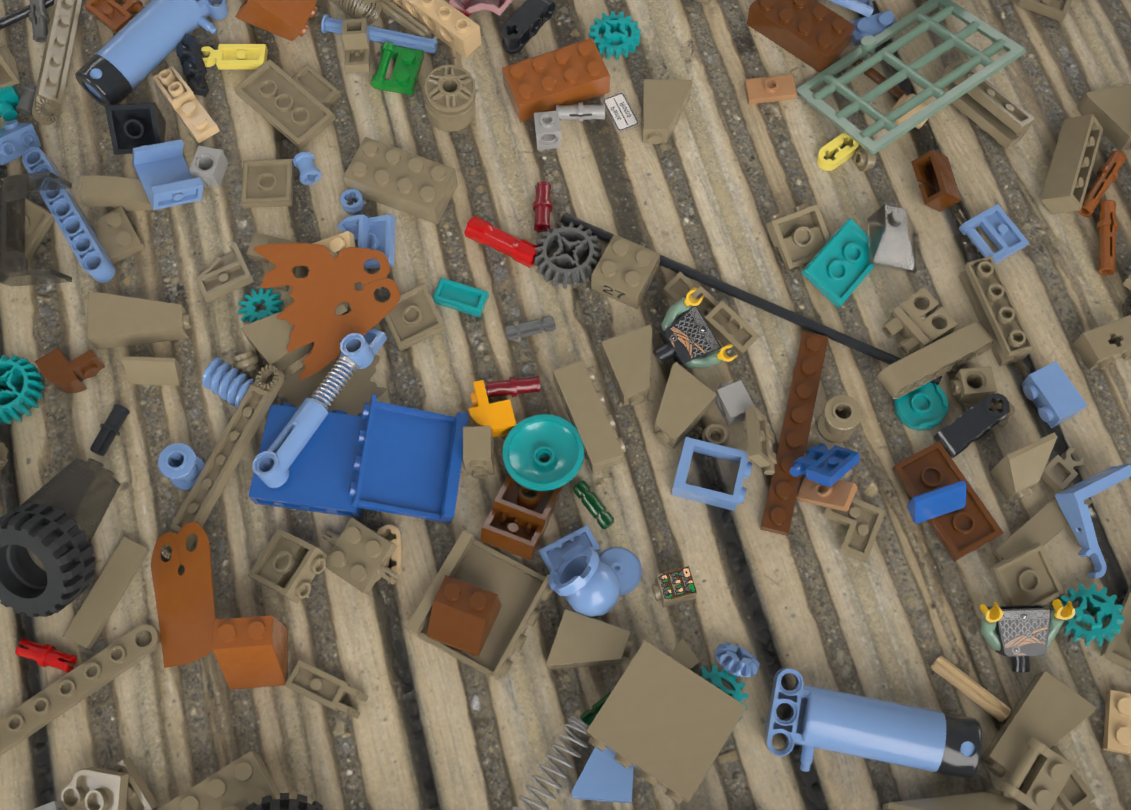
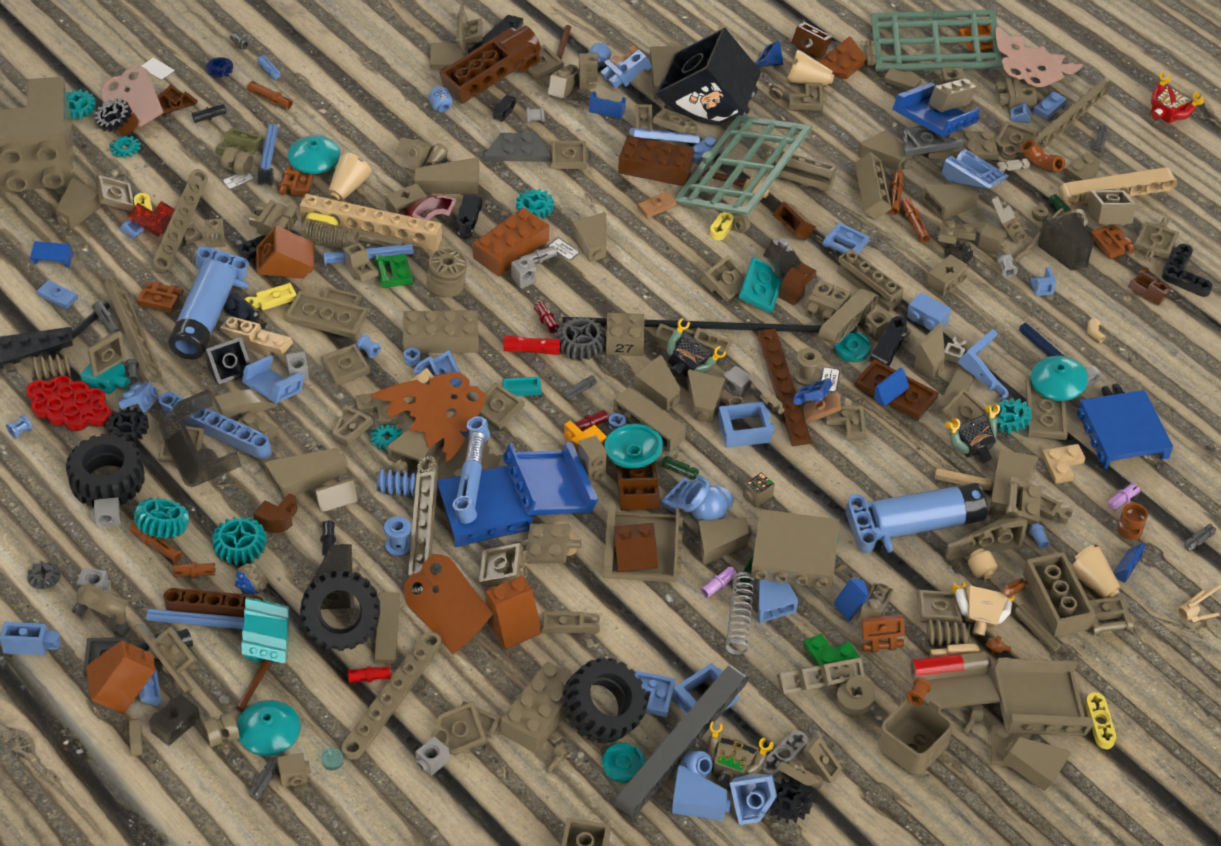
camera: 30 degrees left, 20 degrees down
medium blue gear [714,642,760,677] -> none
none -> medium blue bush [608,413,626,431]
none -> lavender axle [700,567,737,598]
none -> reddish brown brick [779,263,817,306]
none -> sticker [819,365,842,393]

